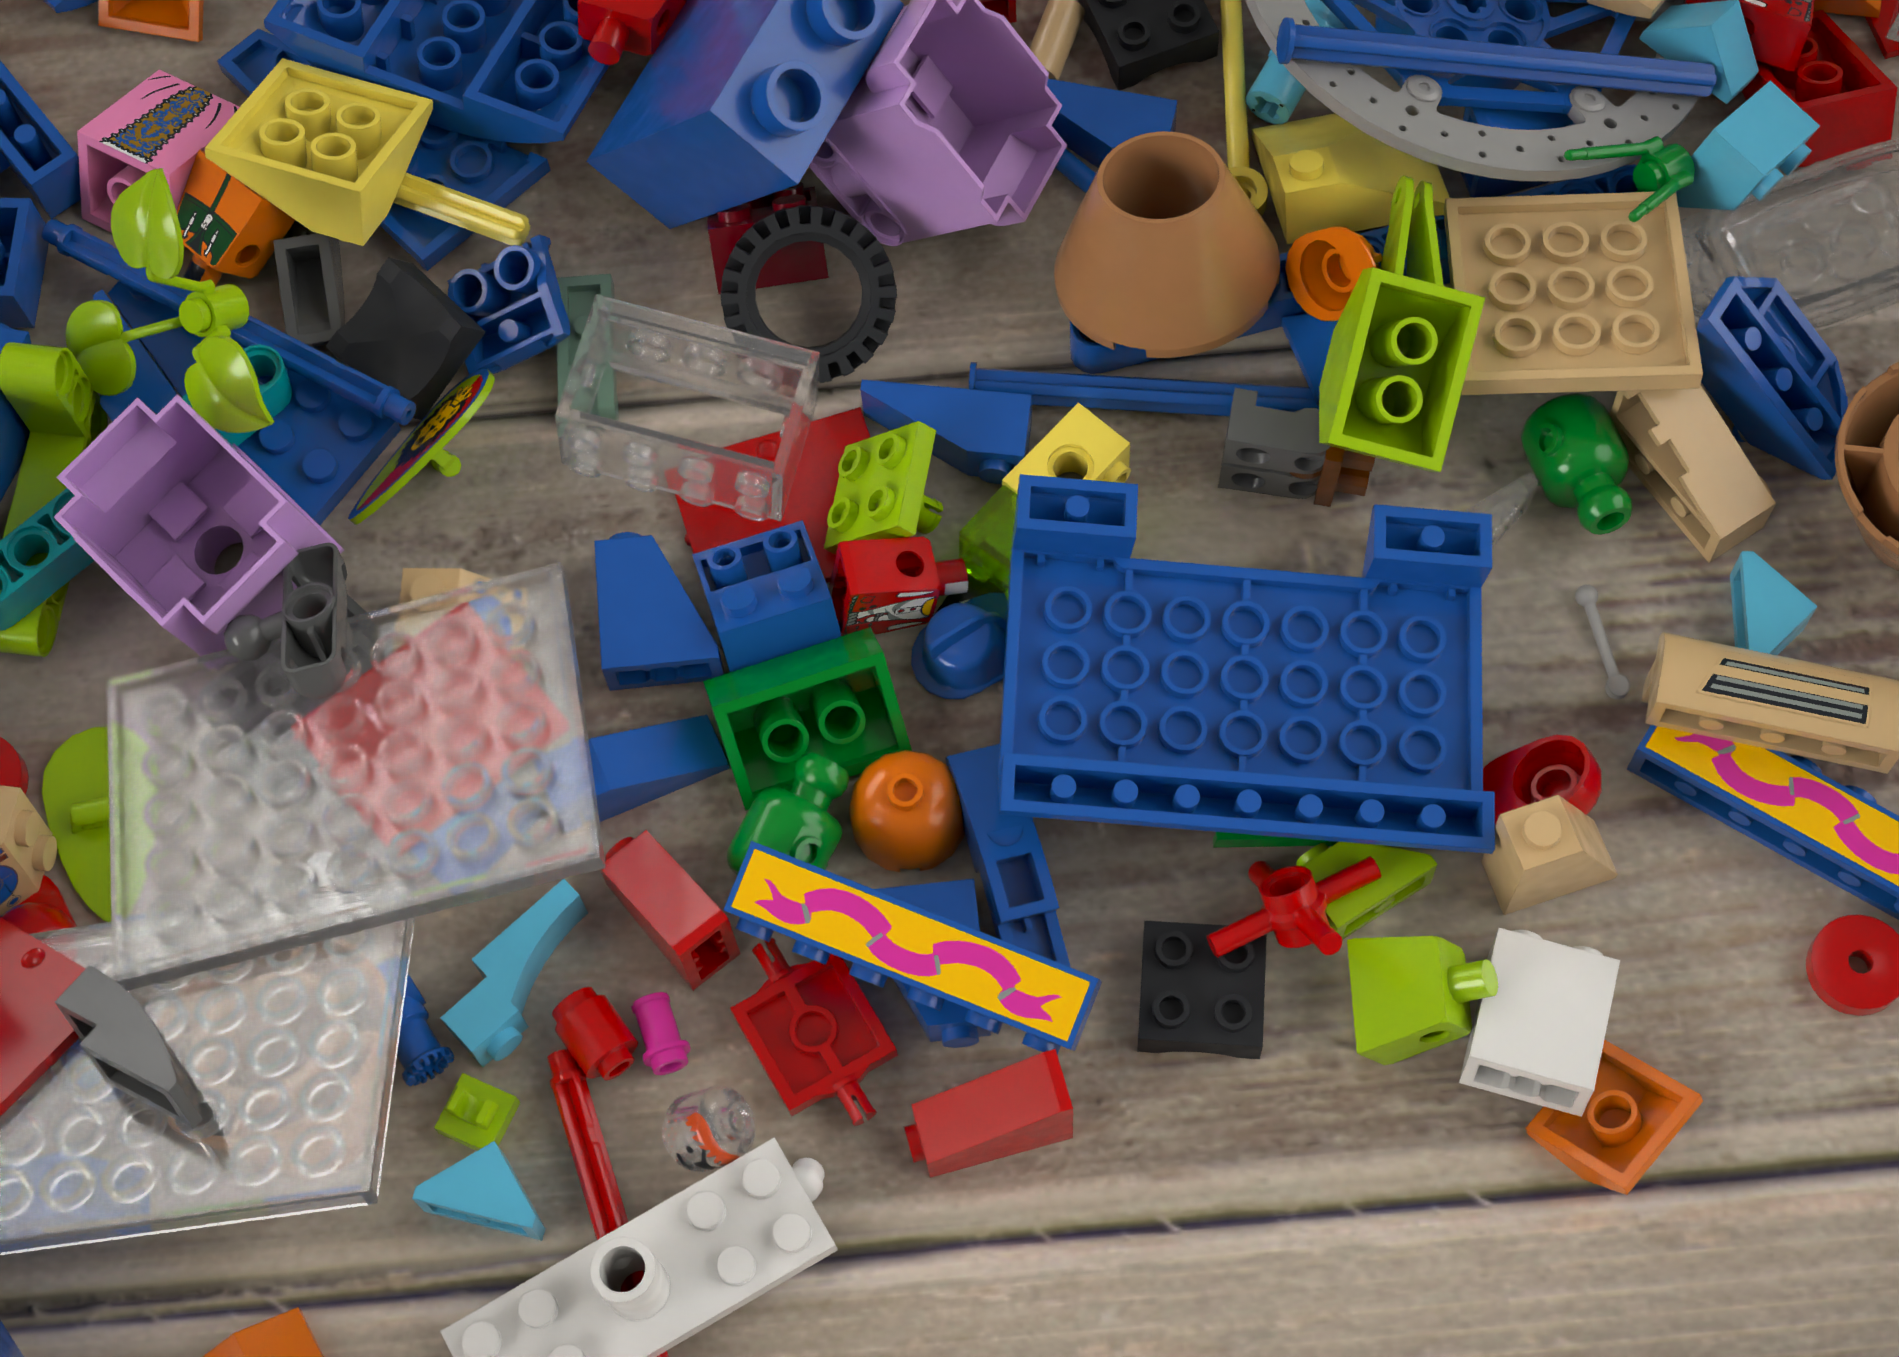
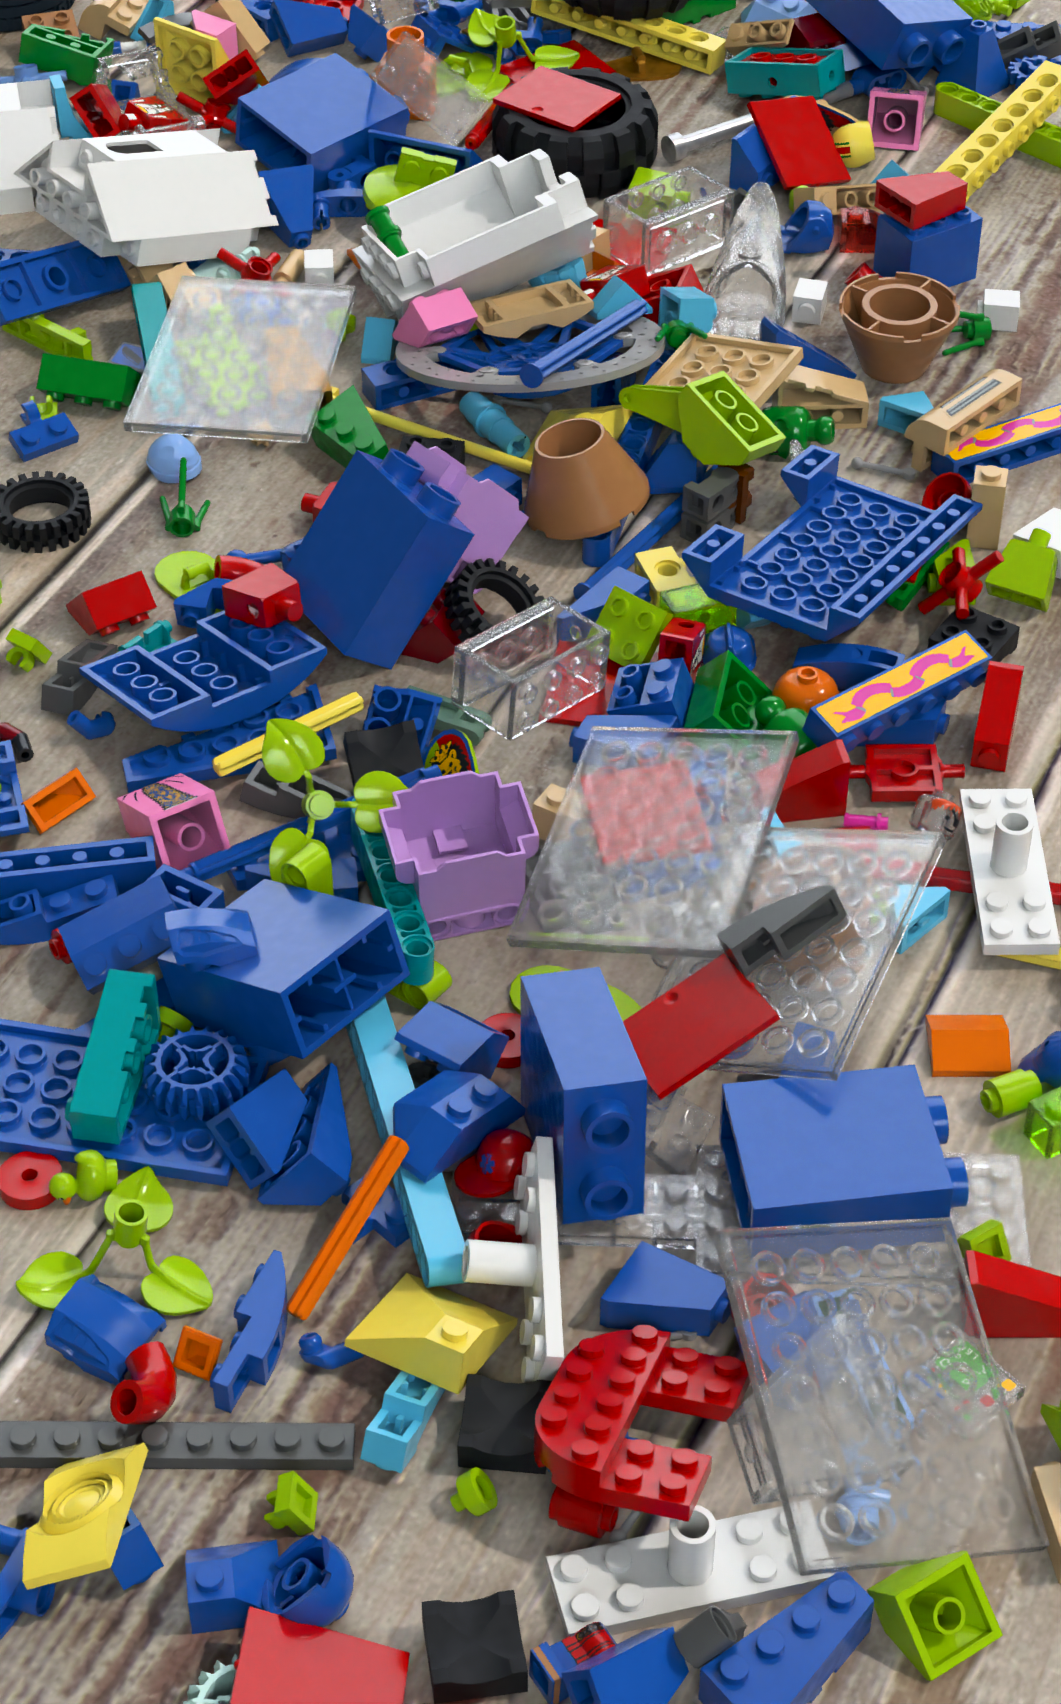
camera: 65 degrees left, 25 degrees down
orange torso [177,149,295,287] -> none
light yellow slope [205,58,433,246] -> none
dark grey piece [224,543,354,699] -> none
orange piece [1285,226,1383,321] -> none

